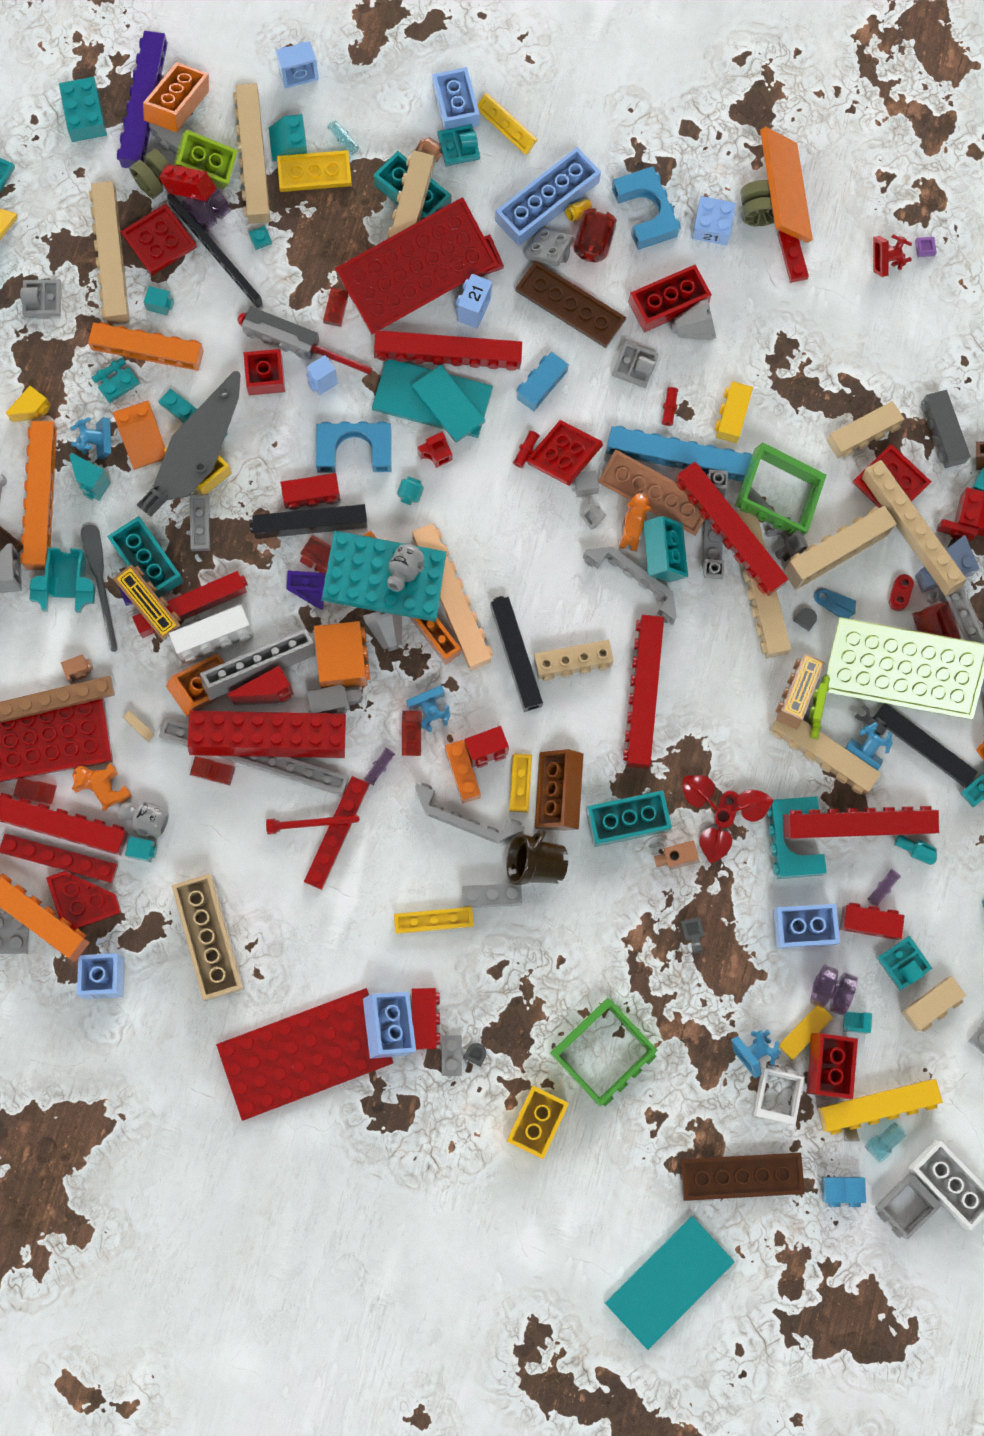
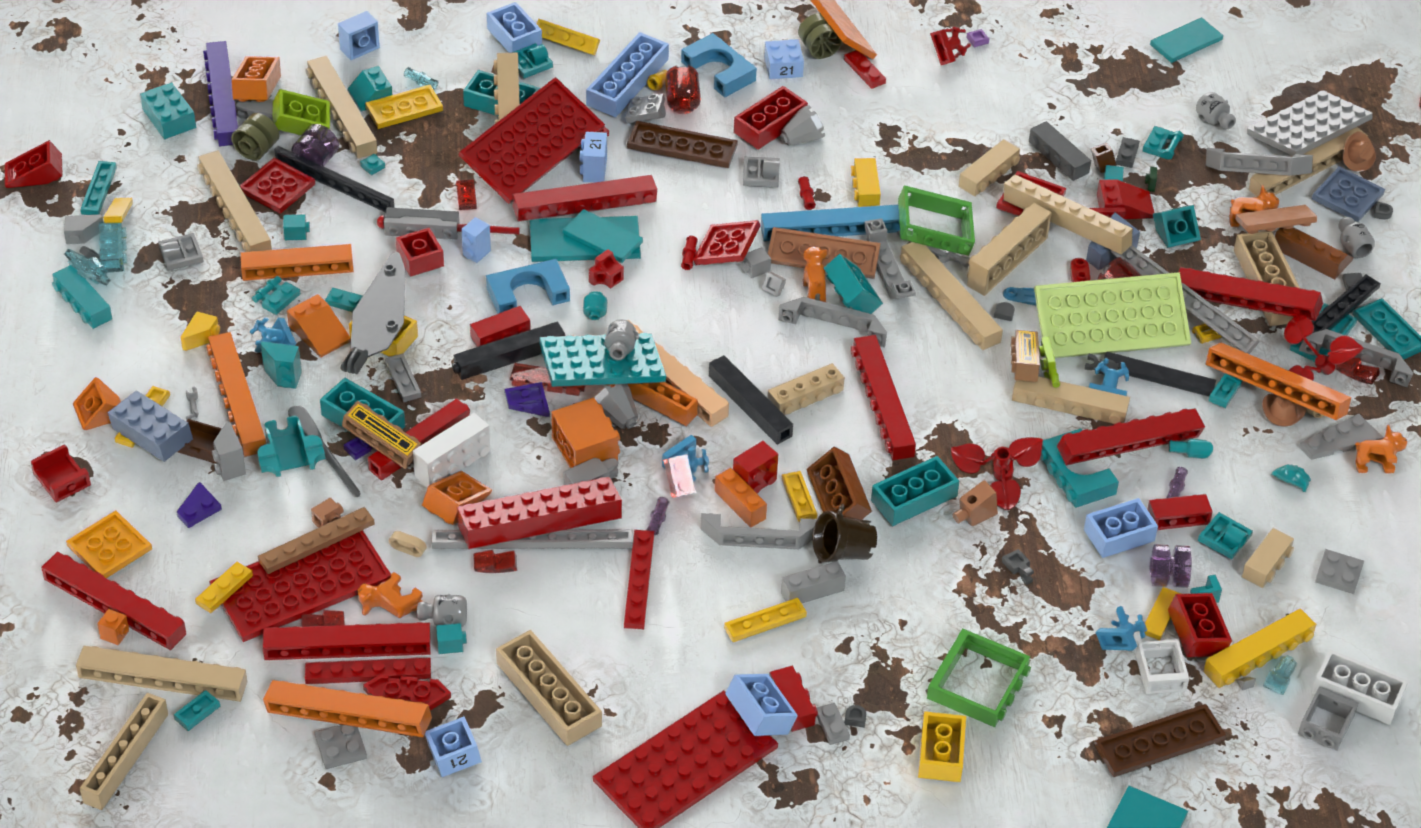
camera: 15 degrees left, 30 degrees down
red brick [159,164,217,201] -> none
light grey brick [200,629,315,700] -> none
red slope [228,666,294,705] -> none
red piece [266,815,360,835] -> none
dark azure brick [516,351,569,411] -> none
red brick [676,461,789,596] -> none
dark grey plate [775,531,808,561] -> none
dark azure brick [822,1177,866,1207] -> none

